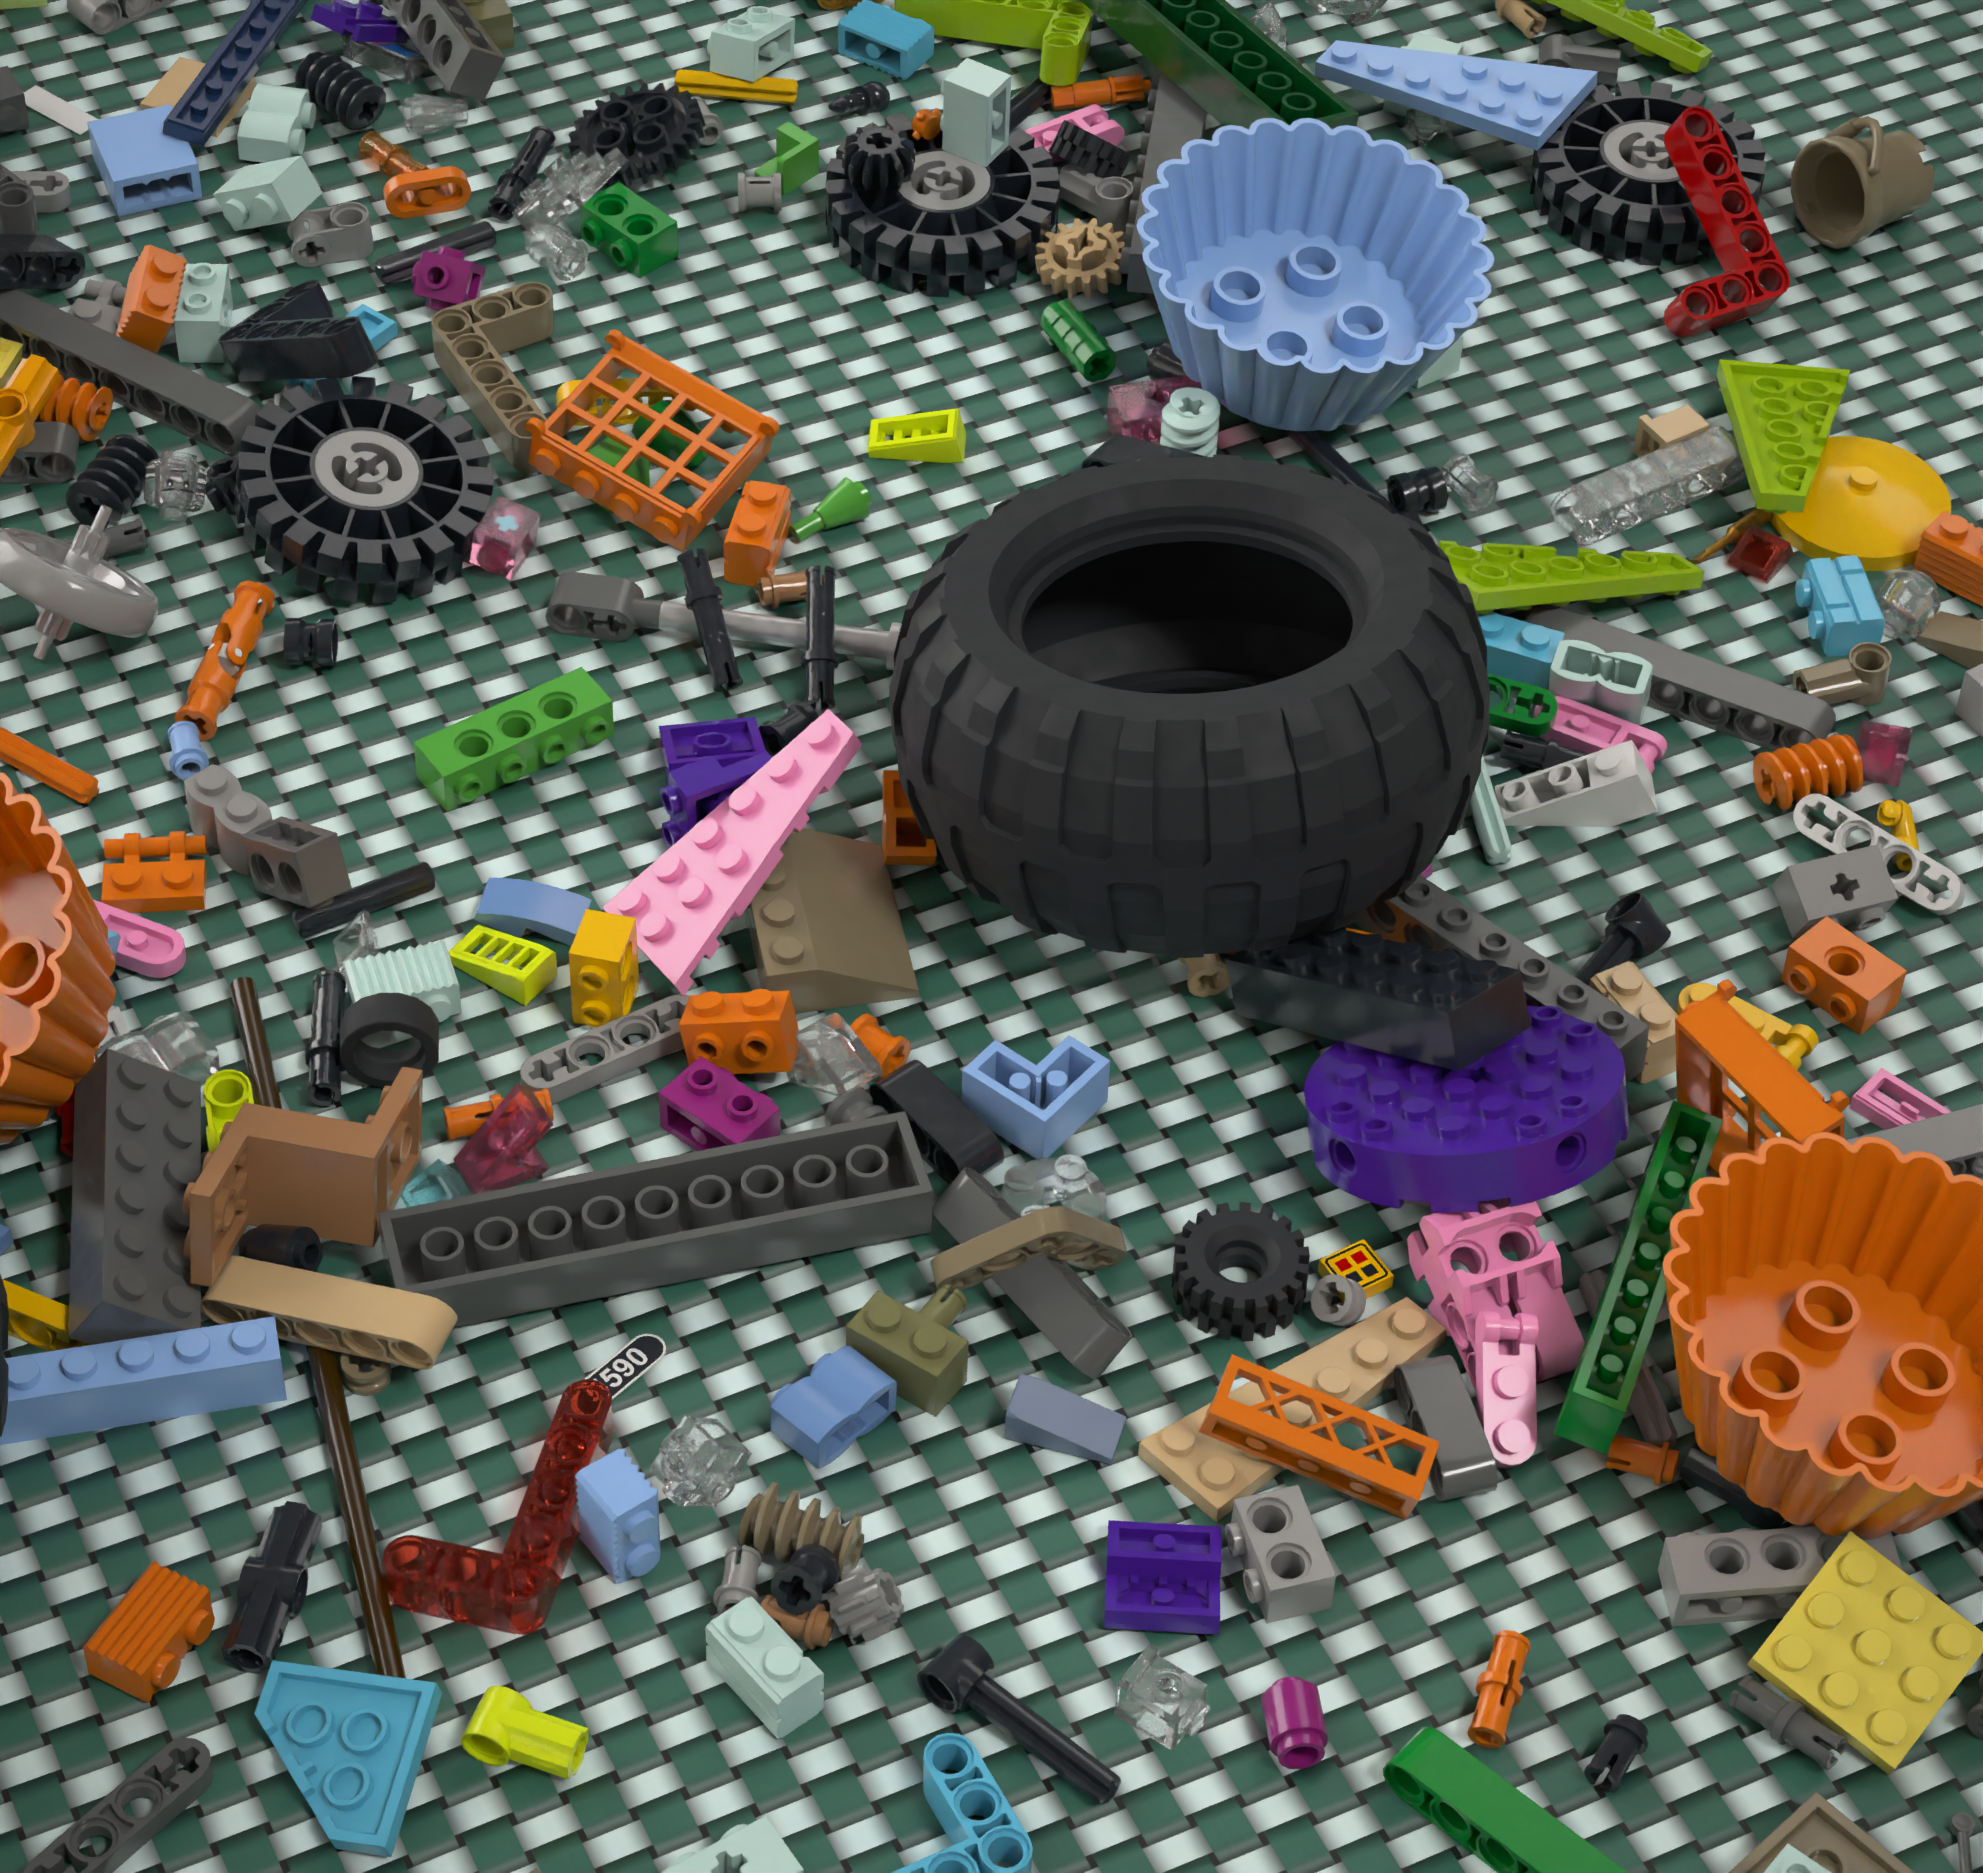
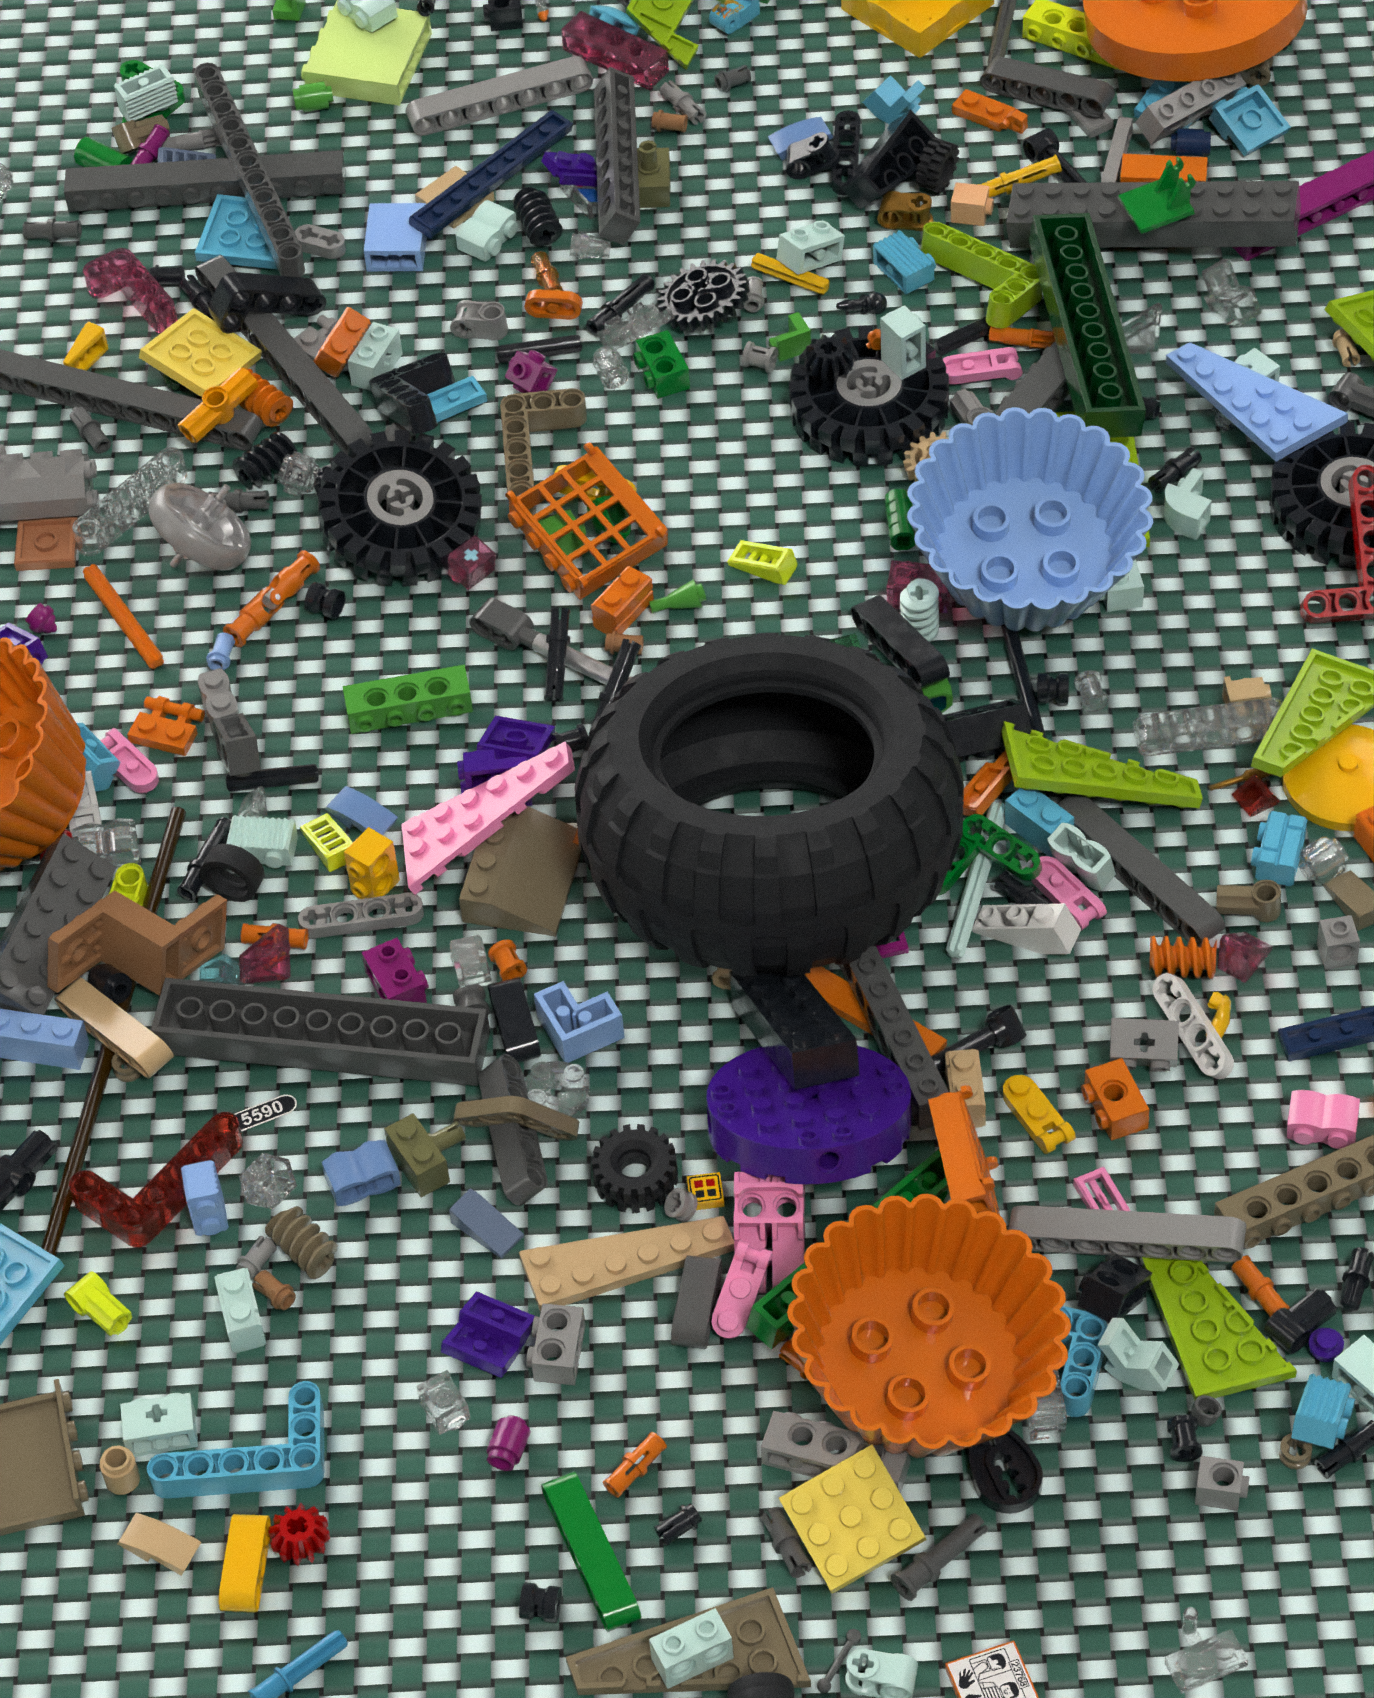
camera: 30 degrees right, 5 degrees up
white sticker [24,85,99,135] -> none
light aqua brick [213,155,323,231] -> none
orange brick [679,989,802,1074] -> none
black bush [771,1543,840,1615] -> none
light grey gear [827,1565,904,1642] -> none
black axle [917,1634,1121,1805] -> none
black tyre [1049,120,1133,179] -> none
orange fence [1199,1355,1440,1519] -> none

